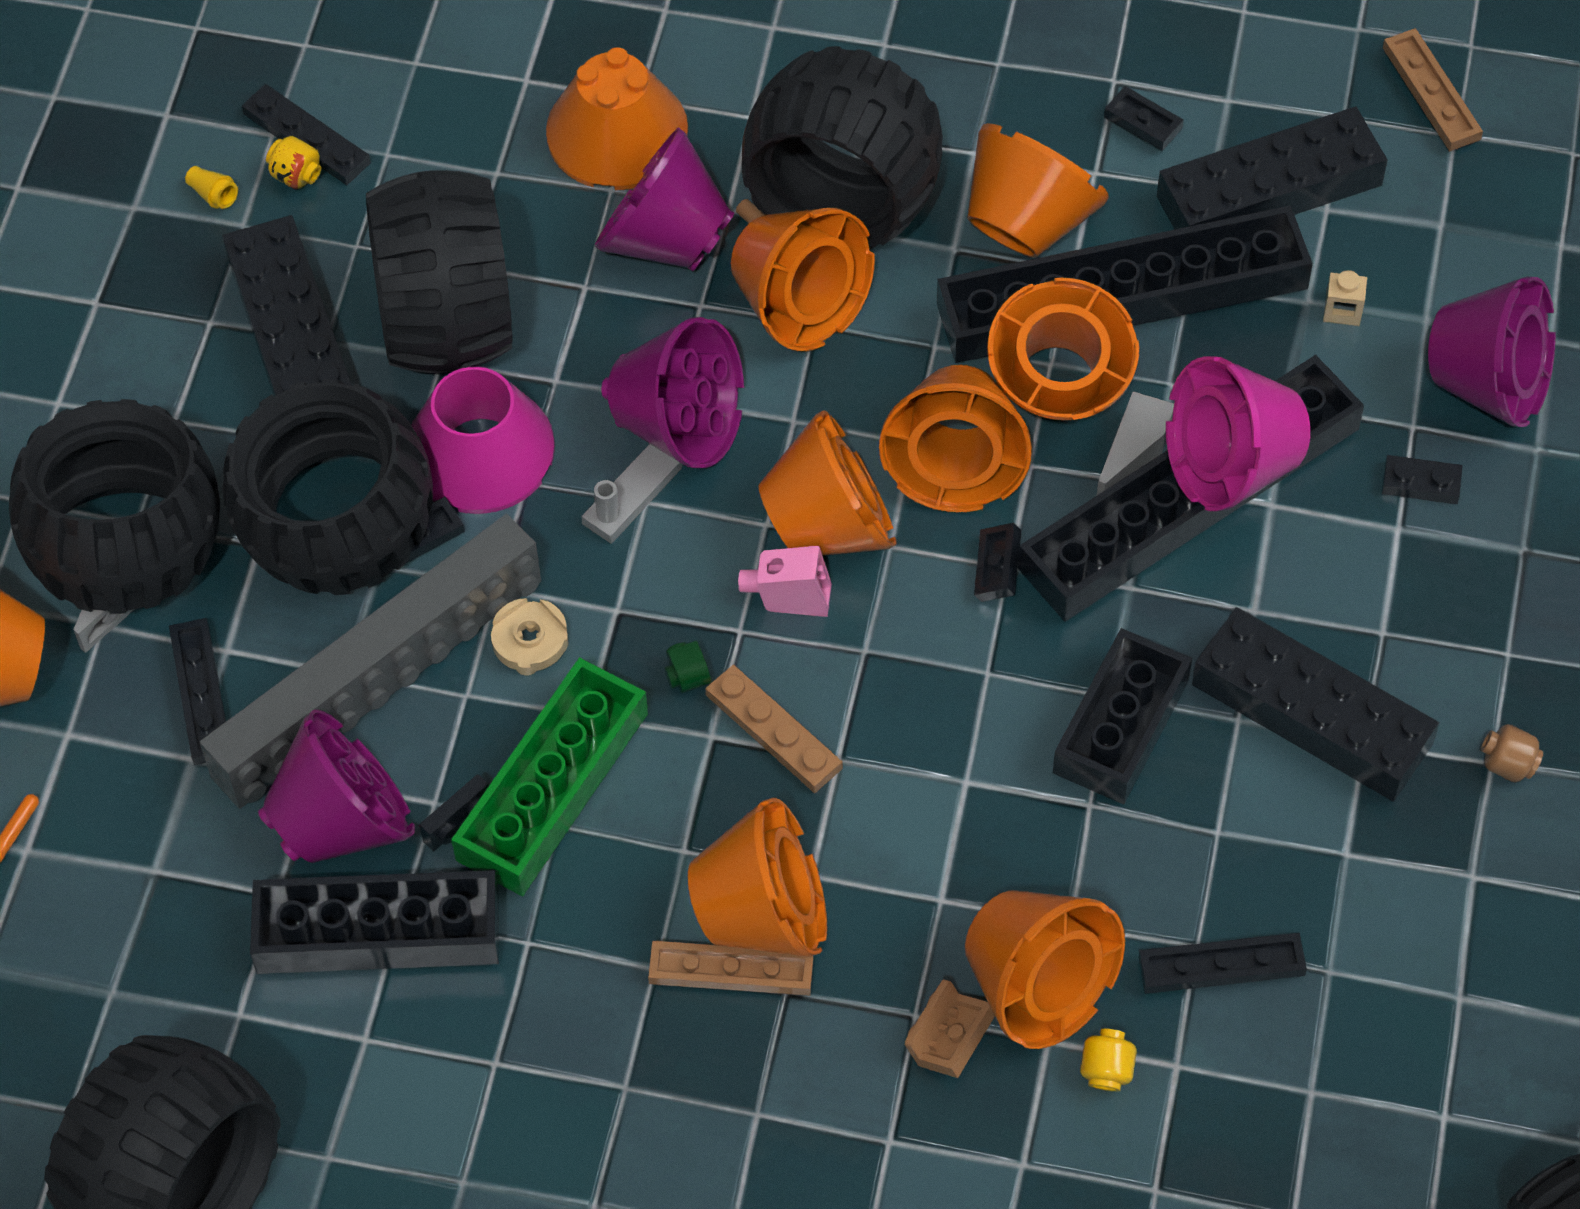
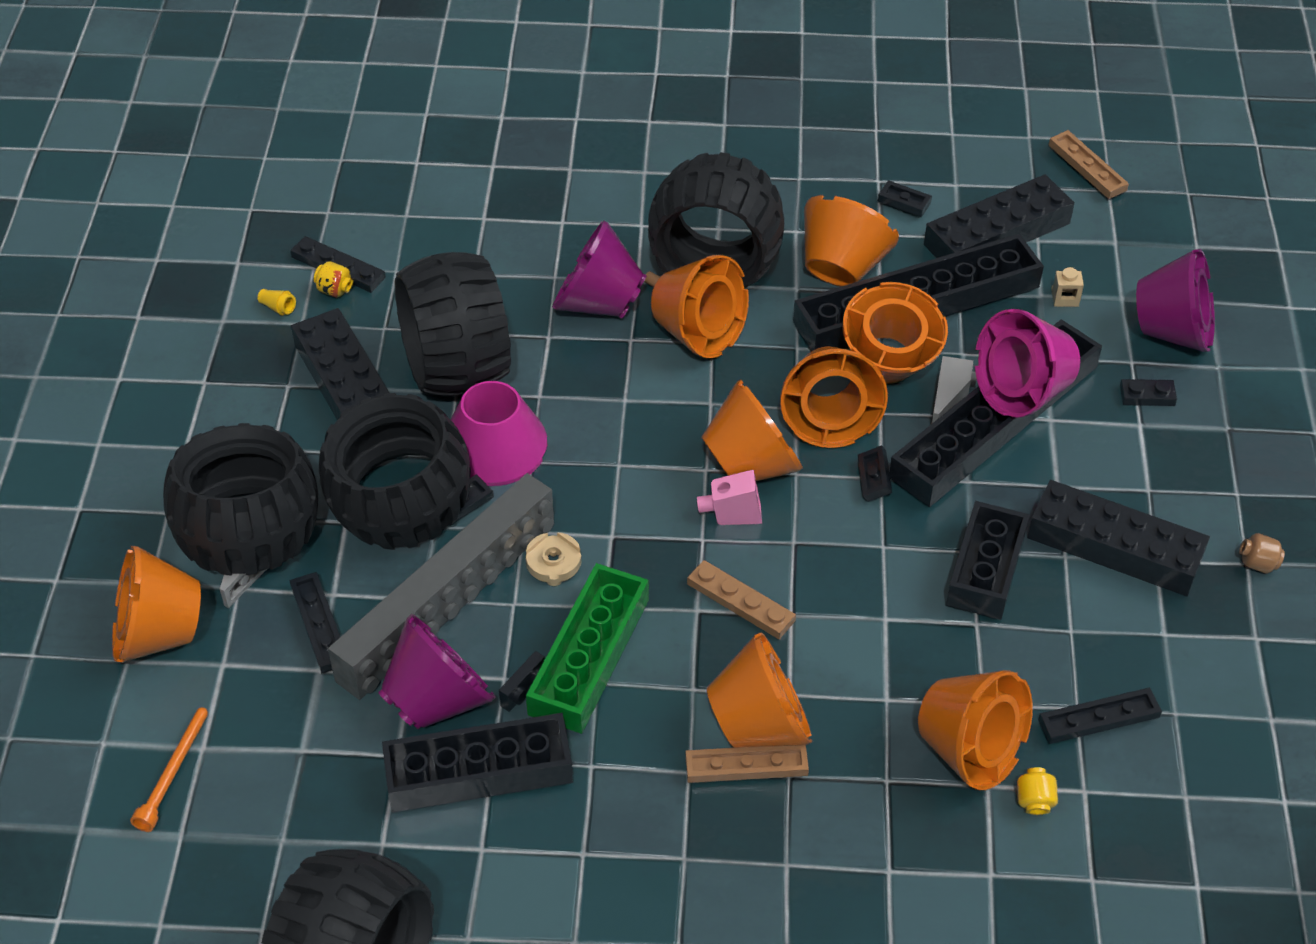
camera: 10 degrees left, 10 degrees down
orange cone [546,48,688,190] -> none
light grey piece [581,444,682,544] -> none
magenta cone [601,317,744,468] -> none
dark green plate [664,640,711,694] -> none
medium nougat bracket [905,979,995,1078] -> none

